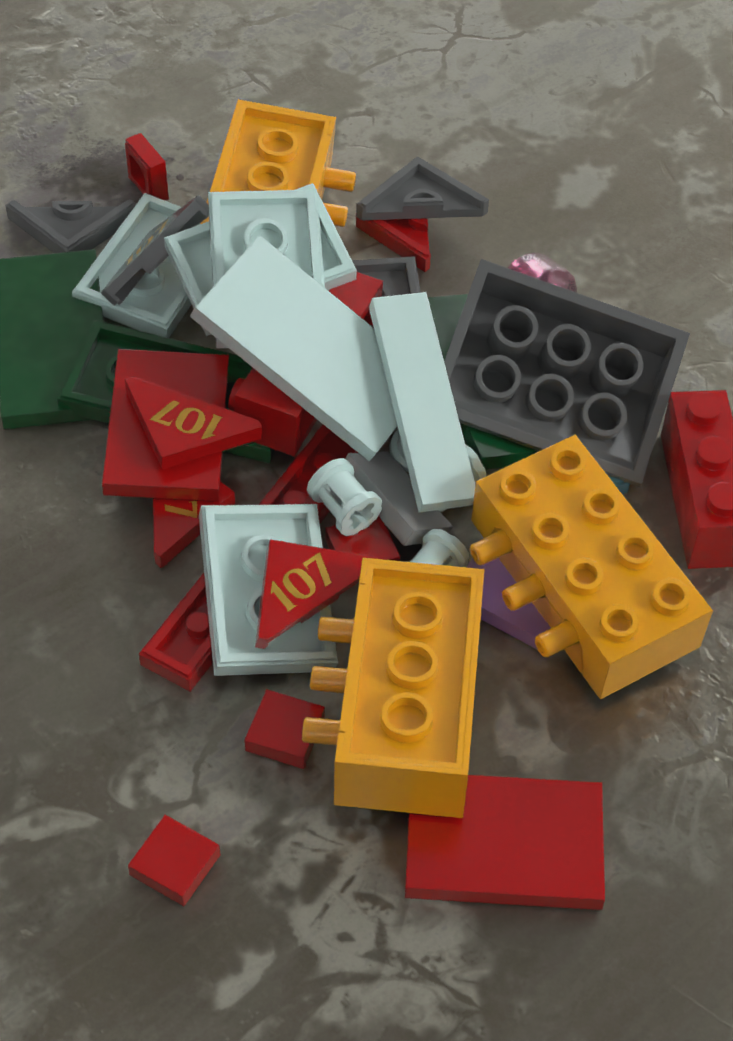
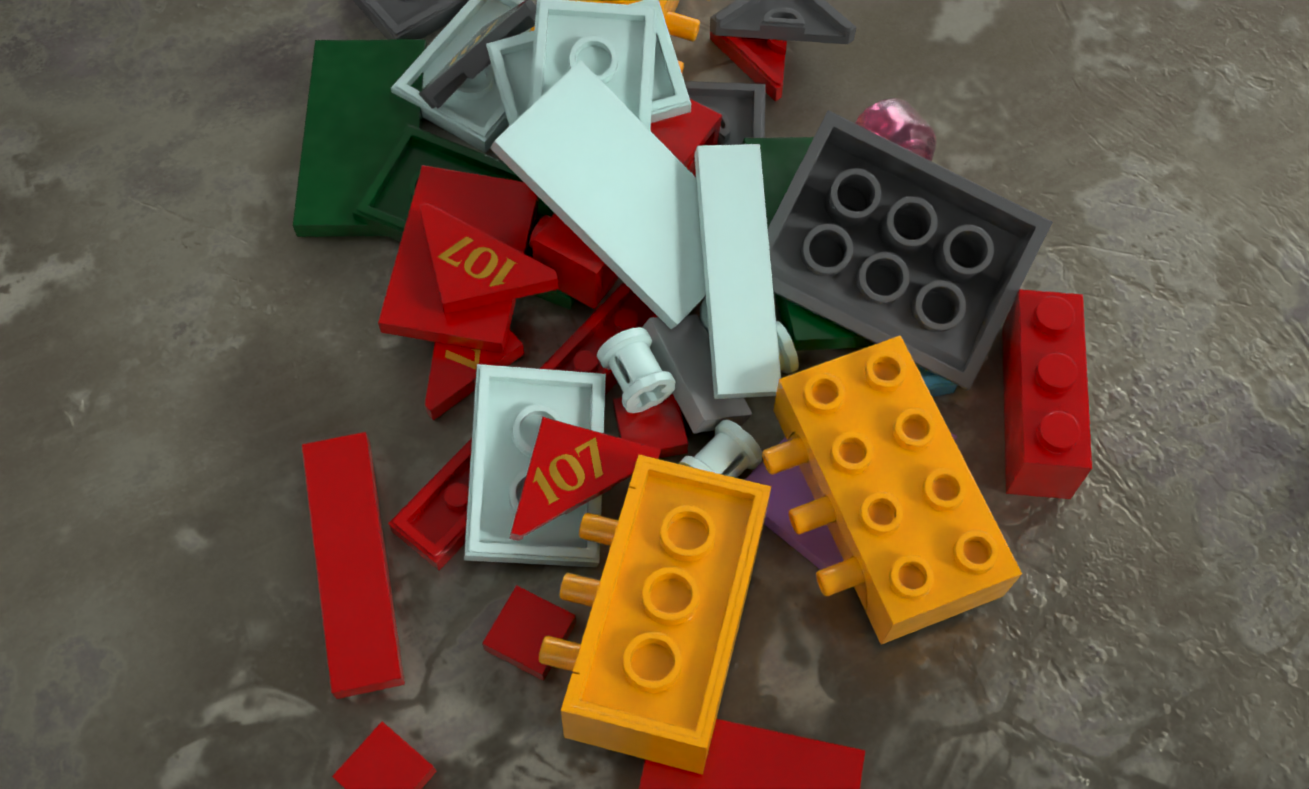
camera: 10 degrees right, 10 degrees up
none -> red tile [302,432,405,699]

